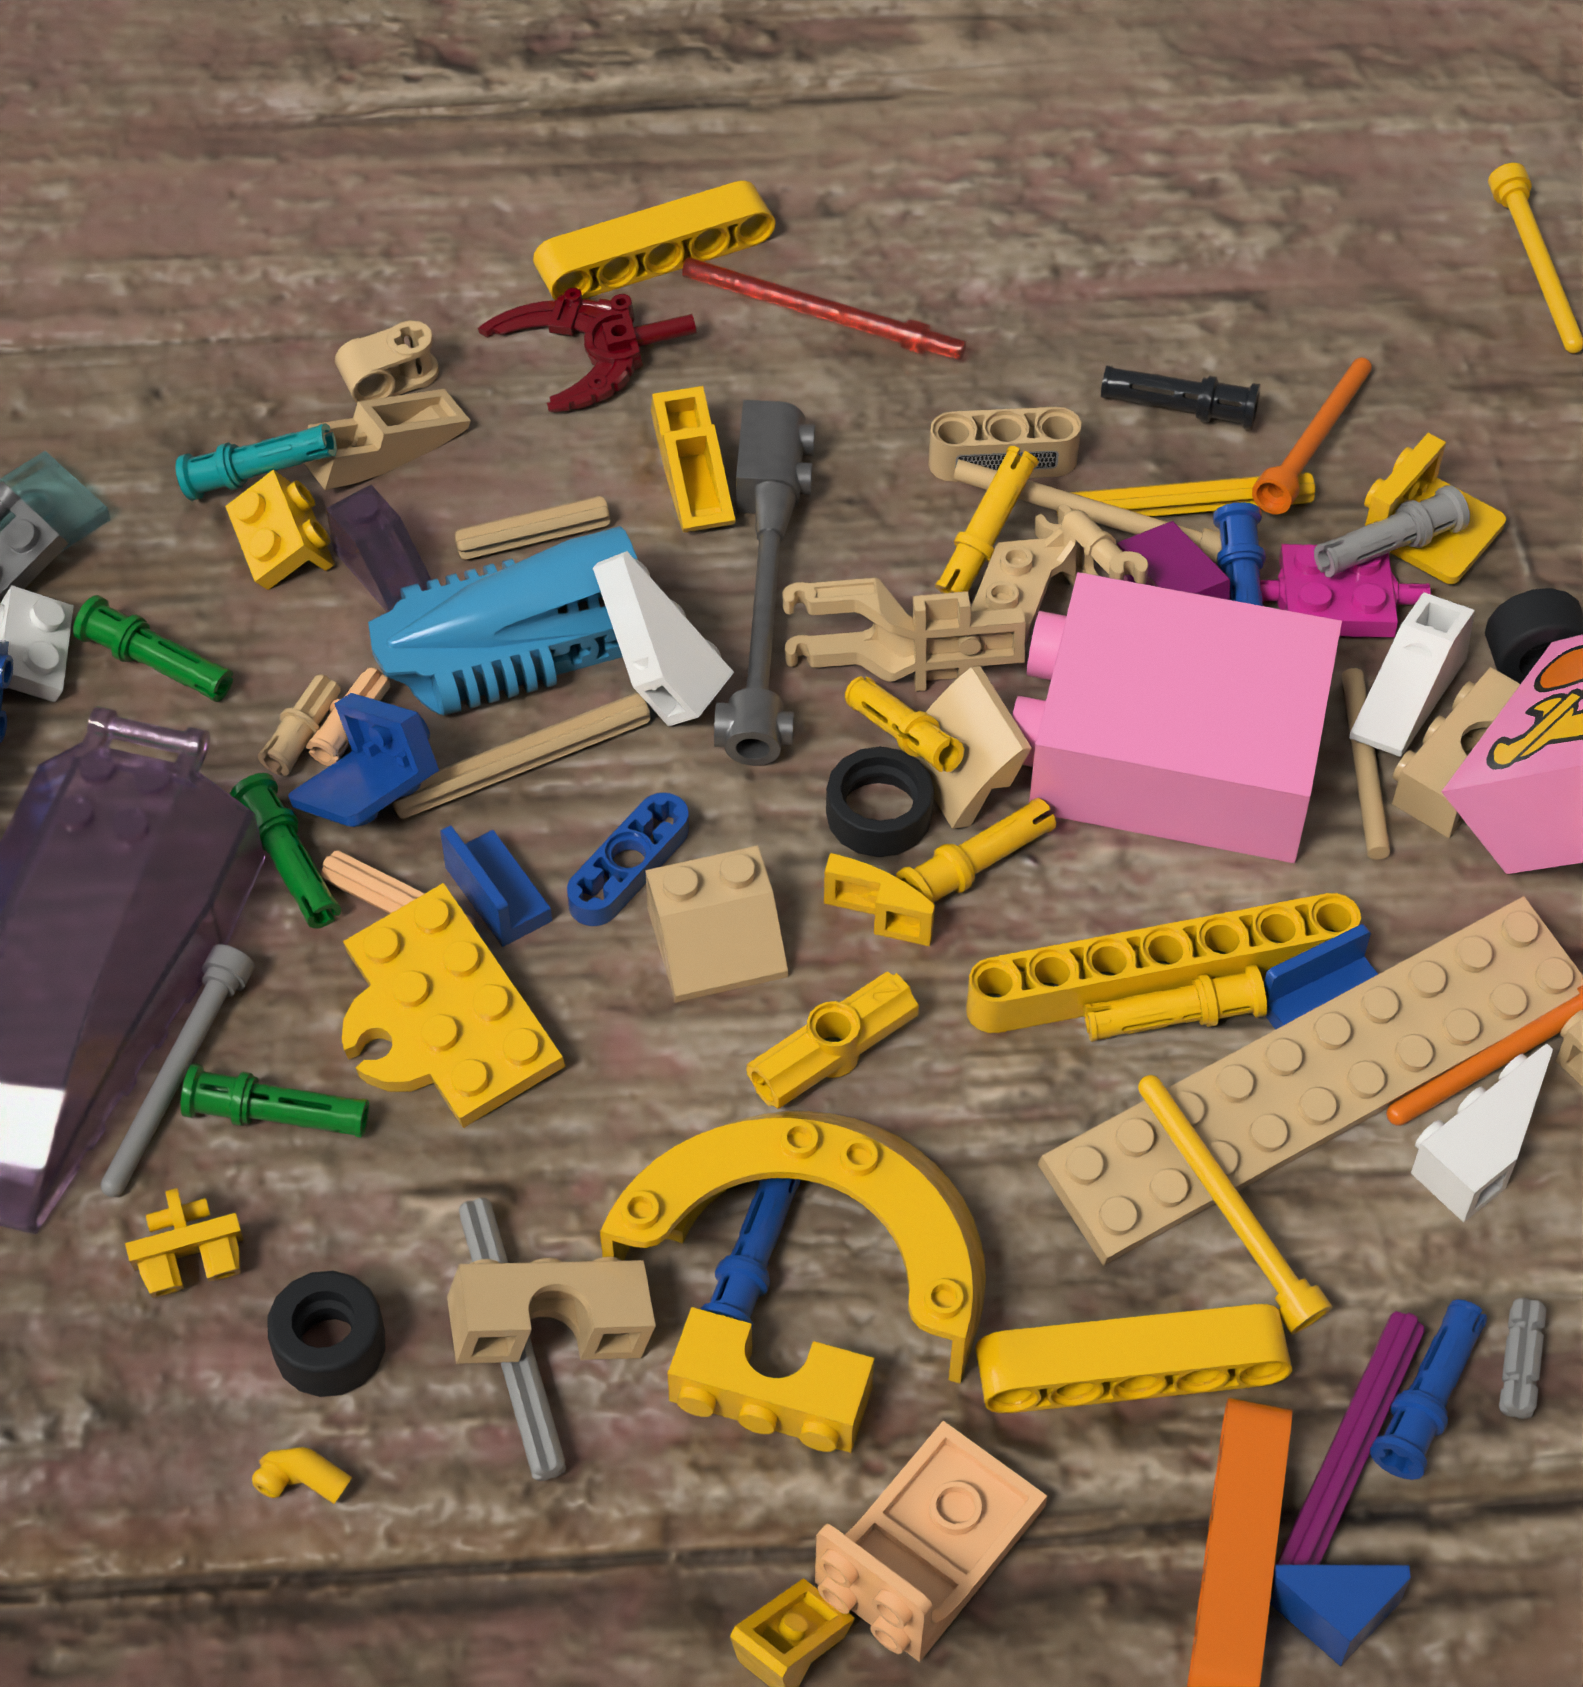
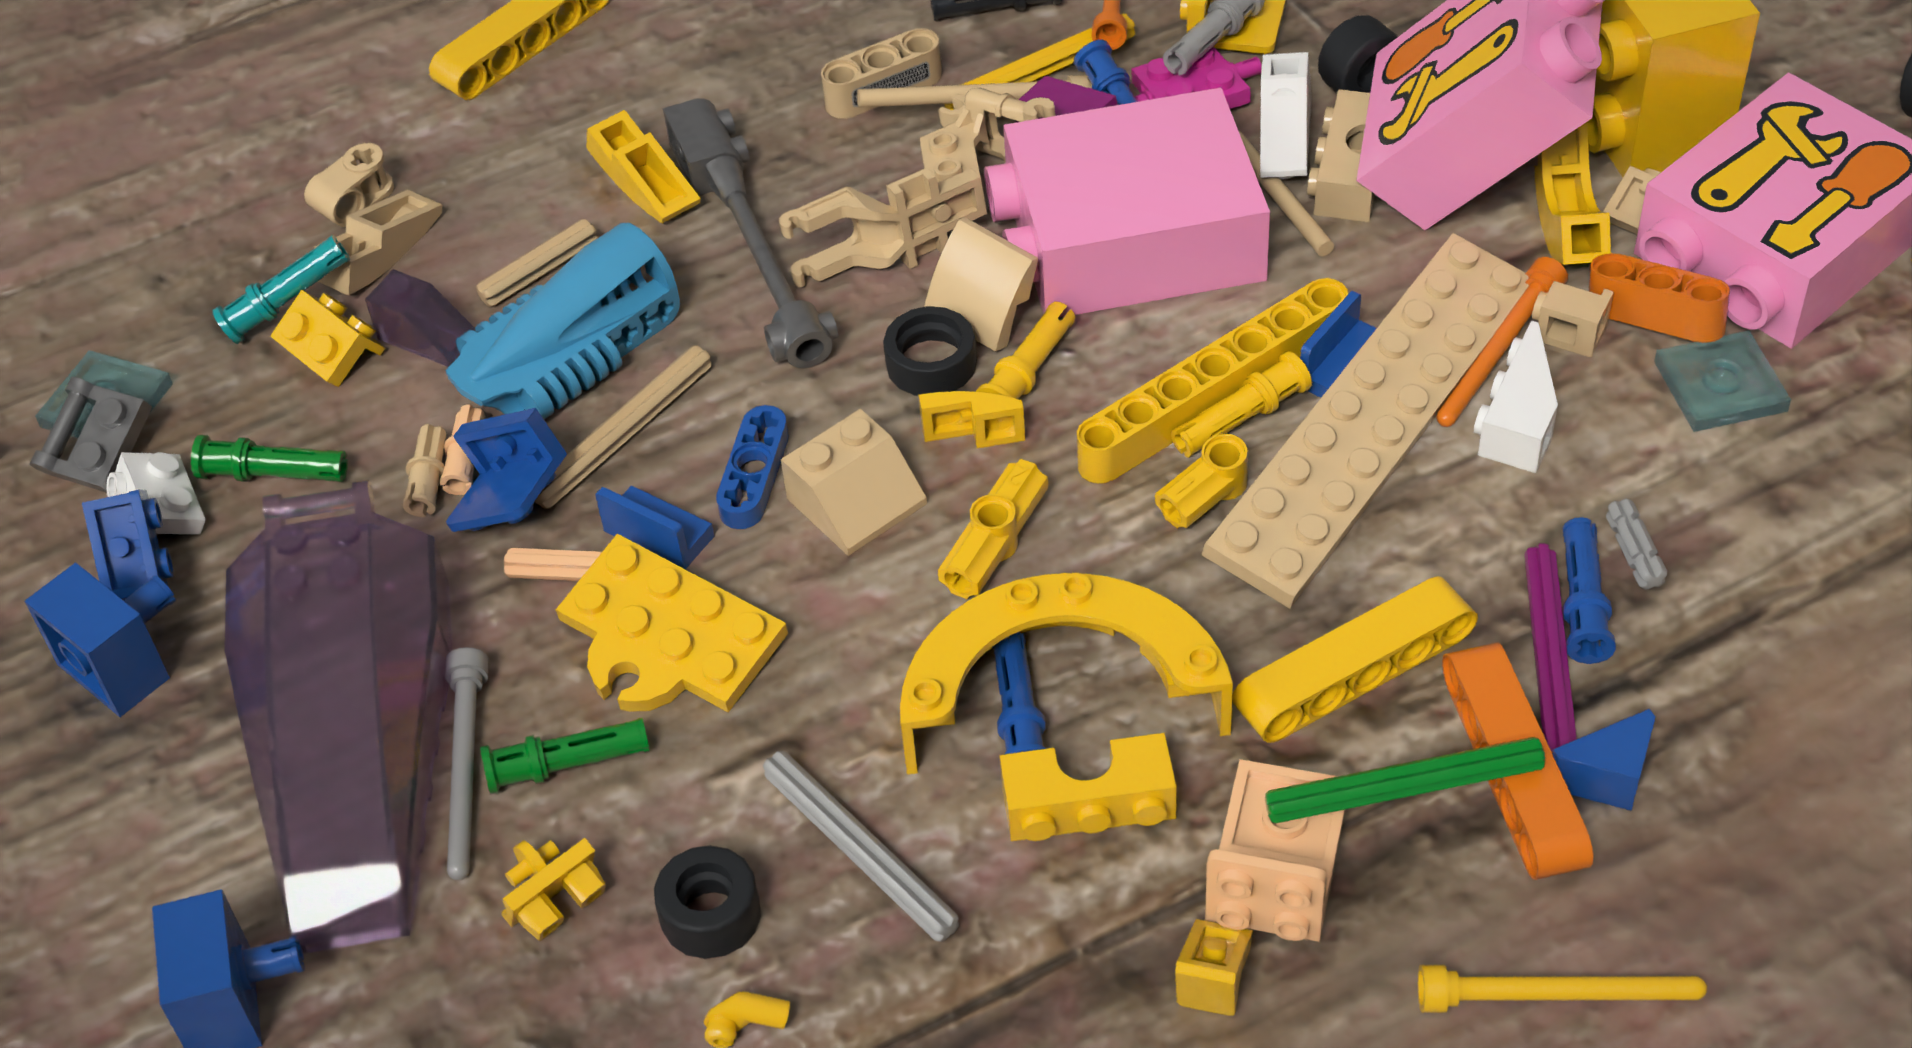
camera: 20 degrees left, 5 degrees down
green pin [228,773,341,929] -> none
tan arch [447,1257,656,1364] -> none
dark red bar [478,288,697,412] -> none
white slope [593,551,734,727] -> none
clear red bar [682,257,966,360] -> none
yellow pin [845,676,964,772] -> none
yellow pin [935,446,1039,593] -> none
yellow piece [1138,1075,1333,1335] -> none
none -> yellow piece [1155,433,1248,529]
none -> green axle [1265,737,1545,823]

